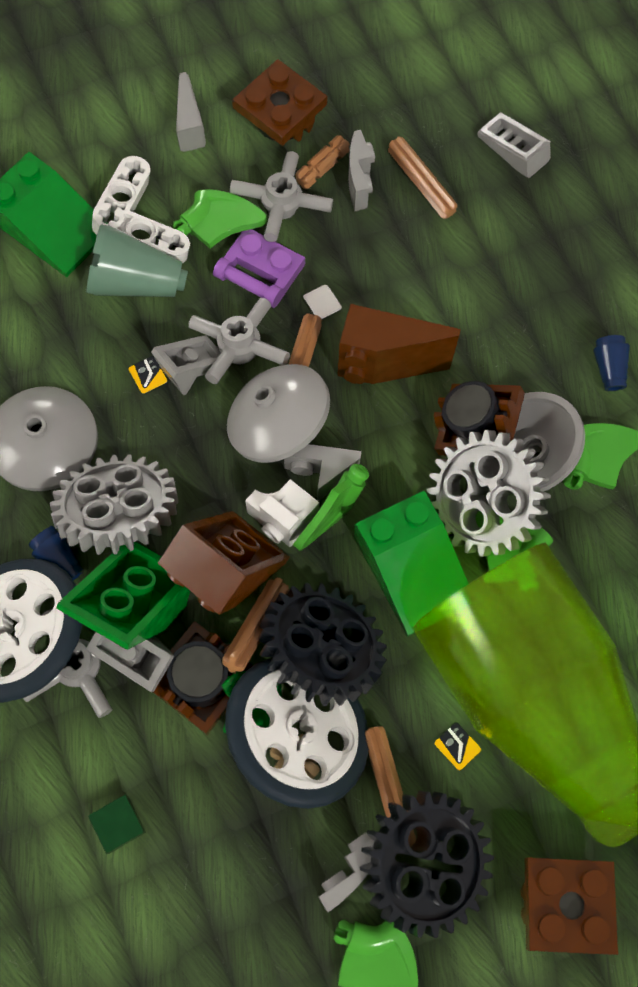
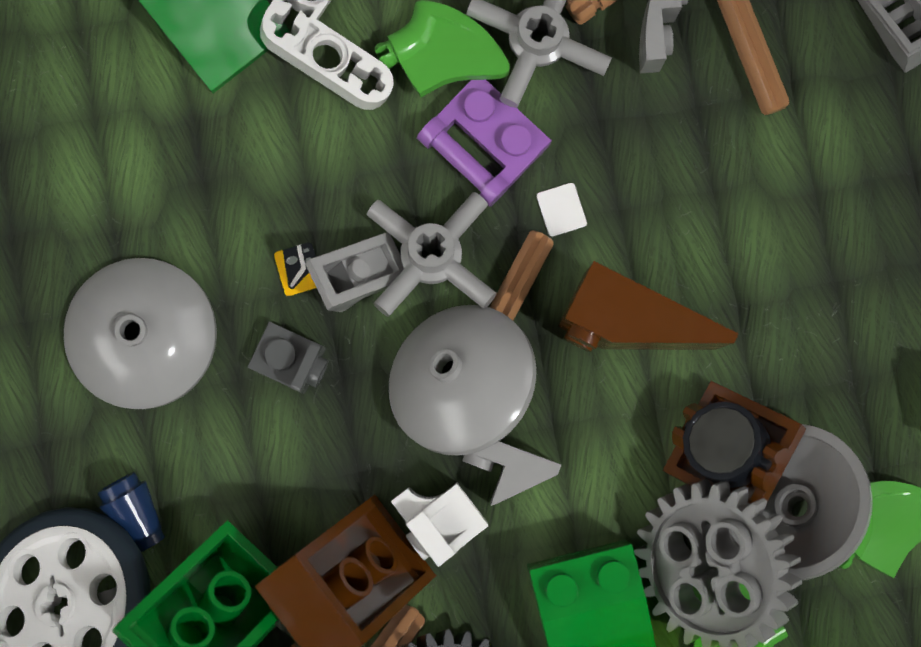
camera: 15 degrees right, 15 degrees up
light grey gear [50,454,179,555] -> none
sand green cone [87,224,188,297] -> none
bright green arm [293,464,369,551] -> none
none -> dark grey bracket [247,321,329,394]

